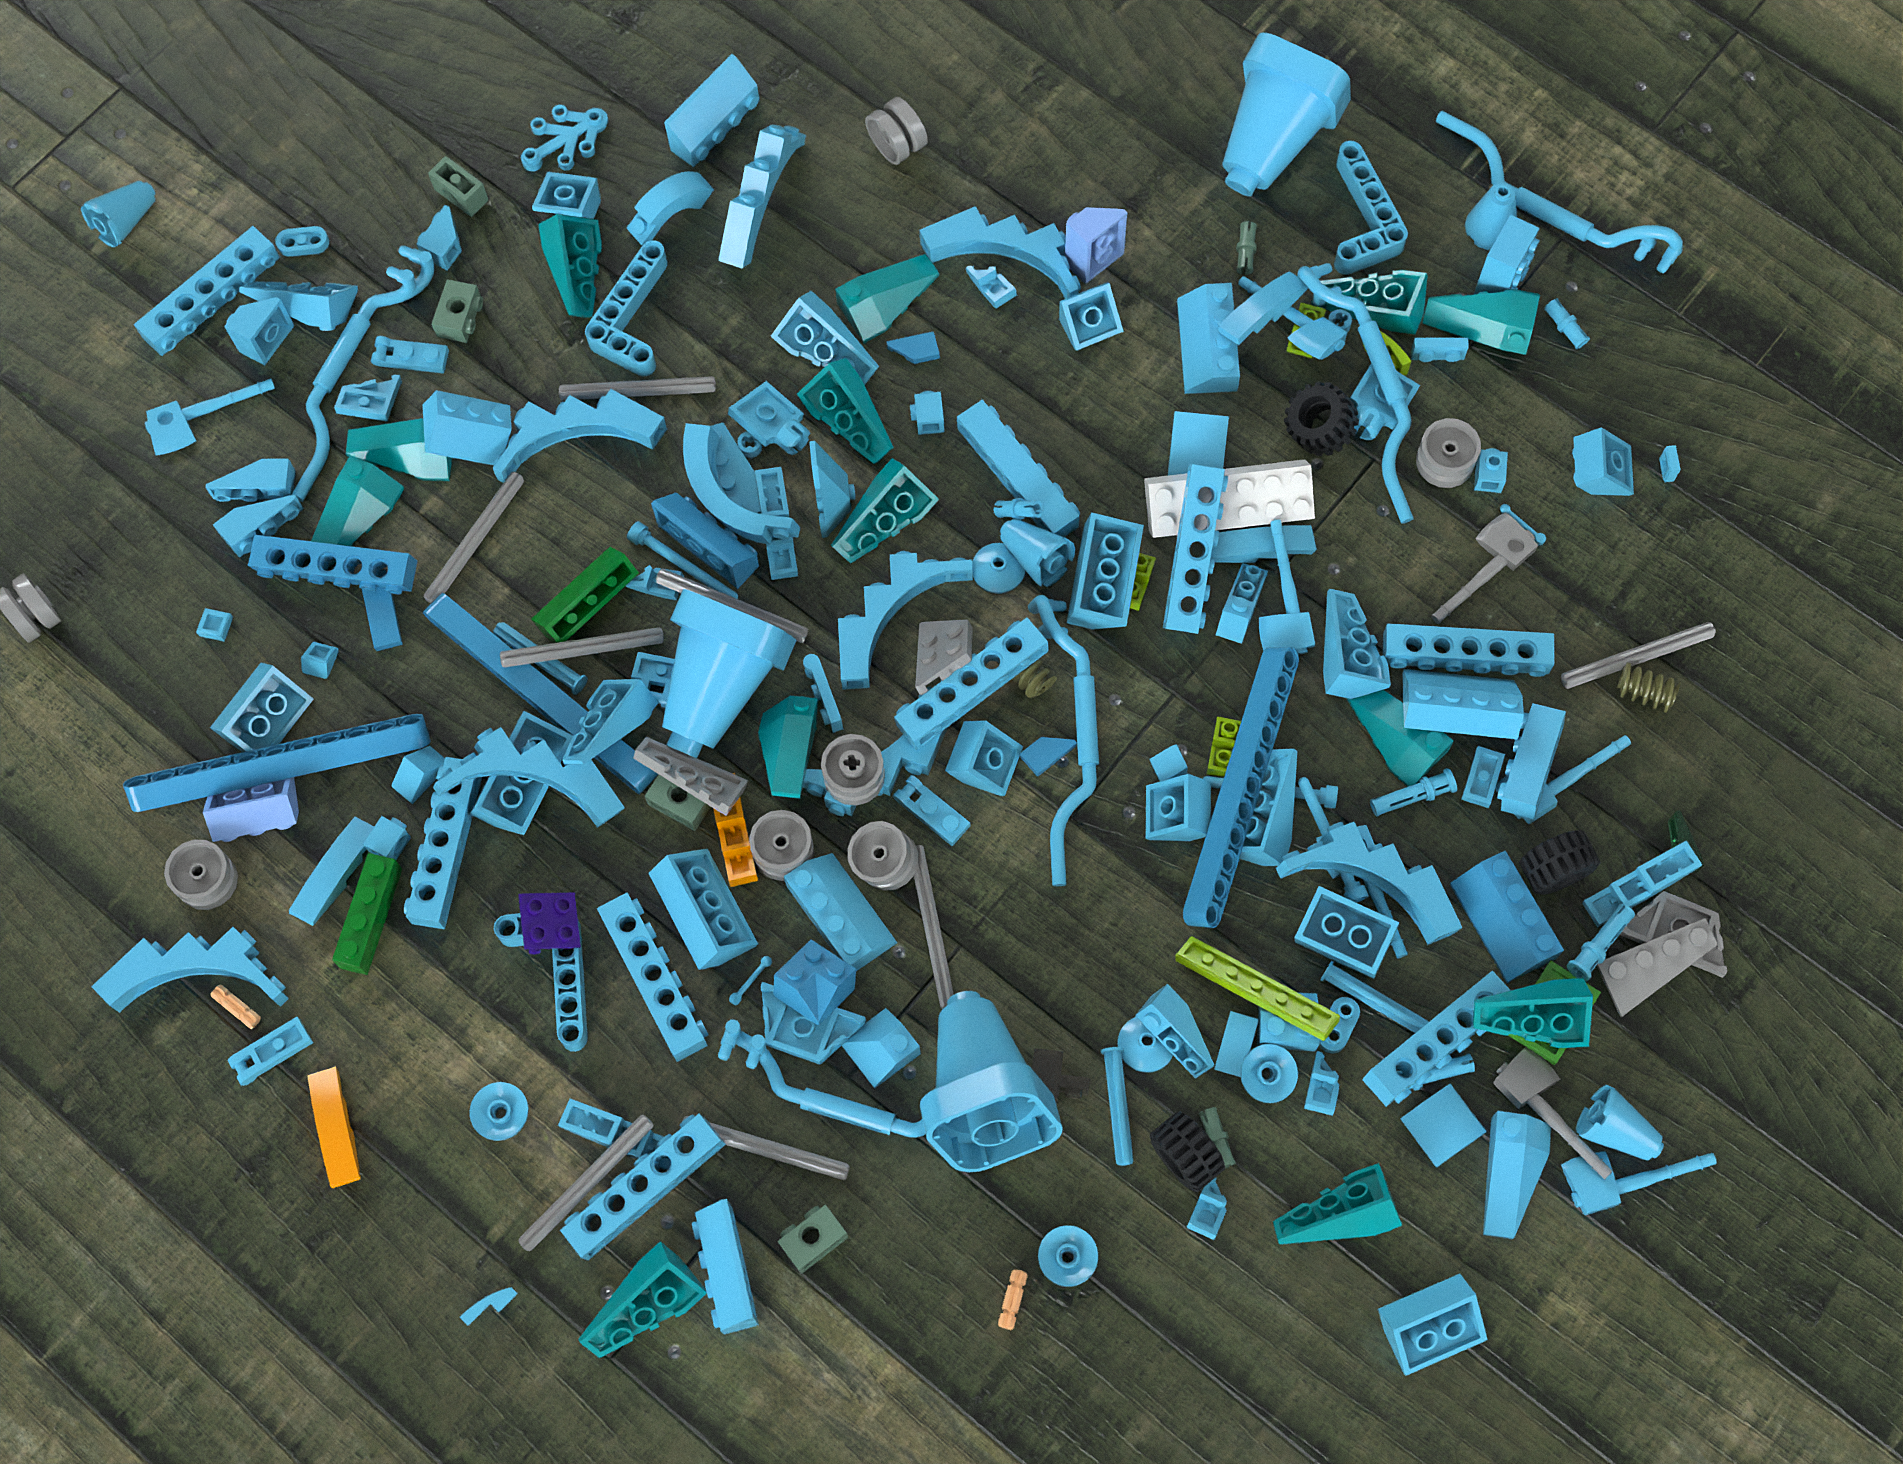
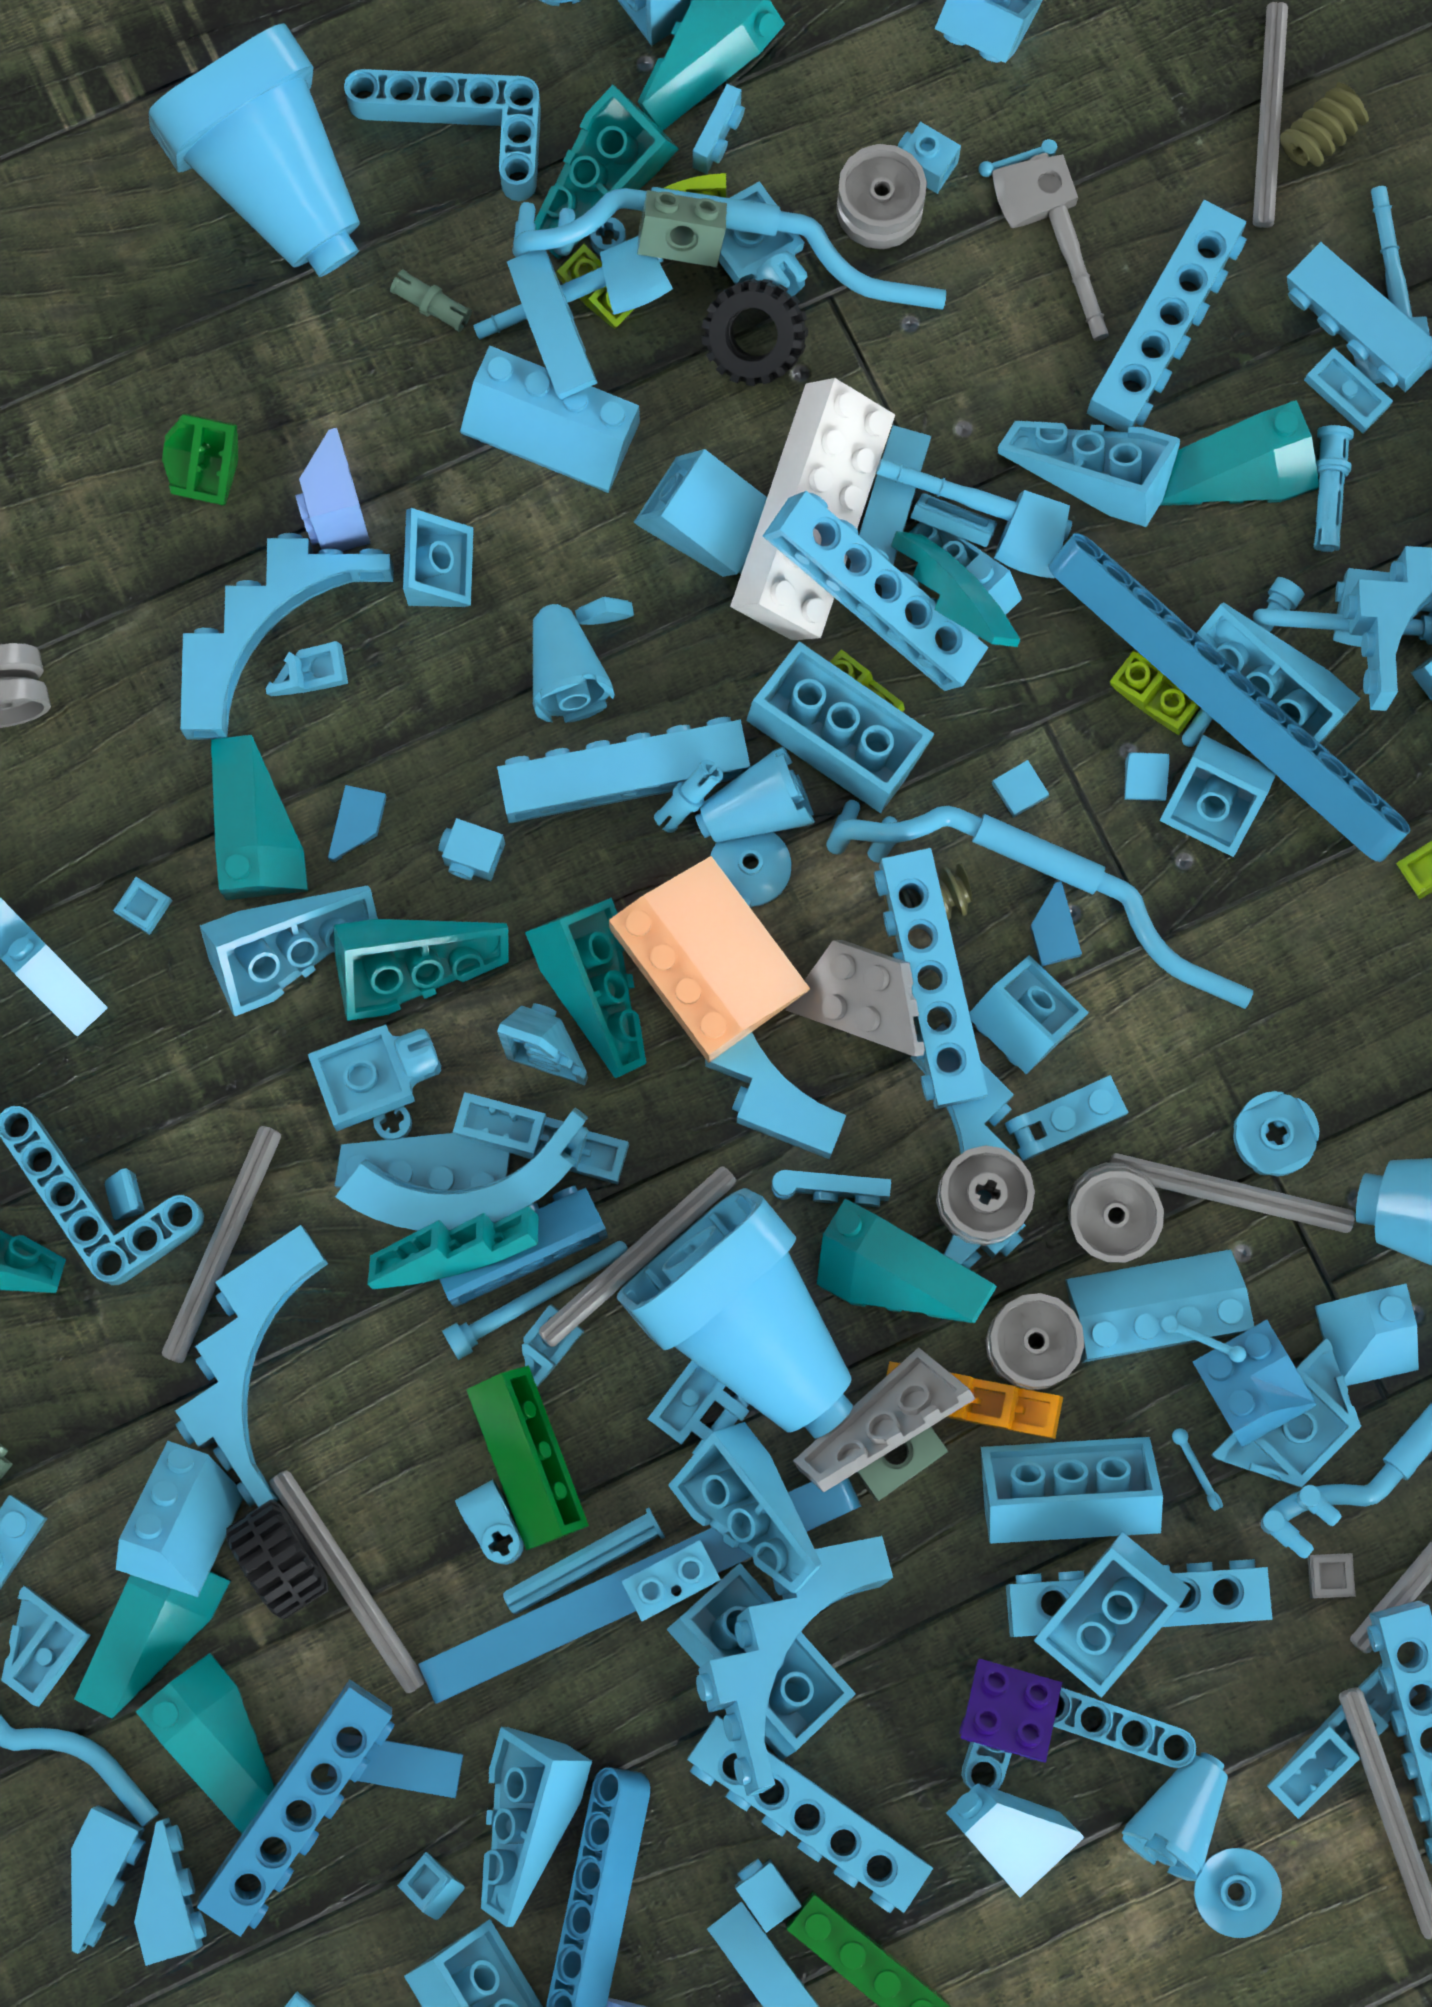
camera: 70 degrees left, 10 degrees up
medium azure slope [391,746,445,804] -> none
light grey axle [500,627,664,667] -> none
medium azure slope [1402,669,1524,739] -> none
none -> medium azure slope [105,1168,145,1221]
none -> medium azure tile [113,877,172,935]
none -> green slope [162,413,238,506]
none -> black tyre [226,1499,329,1620]
none -> teal slope [368,1205,539,1289]
none -> medium azure piece [455,1479,524,1565]
none -> medium azure wedge [481,1727,592,1927]
none -> medium azure cone [533,604,615,723]
none -> medium azure tile [575,597,634,625]
none -> light nougat slope [609,856,810,1063]
none -> medium azure window [621,1540,721,1621]
none -> sand green brick [637,190,727,267]
none -> teal slope [891,531,1021,647]
none -> medium azure tile [911,493,997,547]
none -> slope [946,1783,1084,1897]
none -> medium azure tile [992,760,1049,818]
none -> medium azure slope [1034,1532,1190,1698]
none -> medium azure cone [1122,1752,1228,1881]
none -> medium azure hinge [1161,1315,1246,1363]
none -> medium azure plate [1233,1091,1320,1176]
none -> light grey tile [1307,1553,1356,1598]

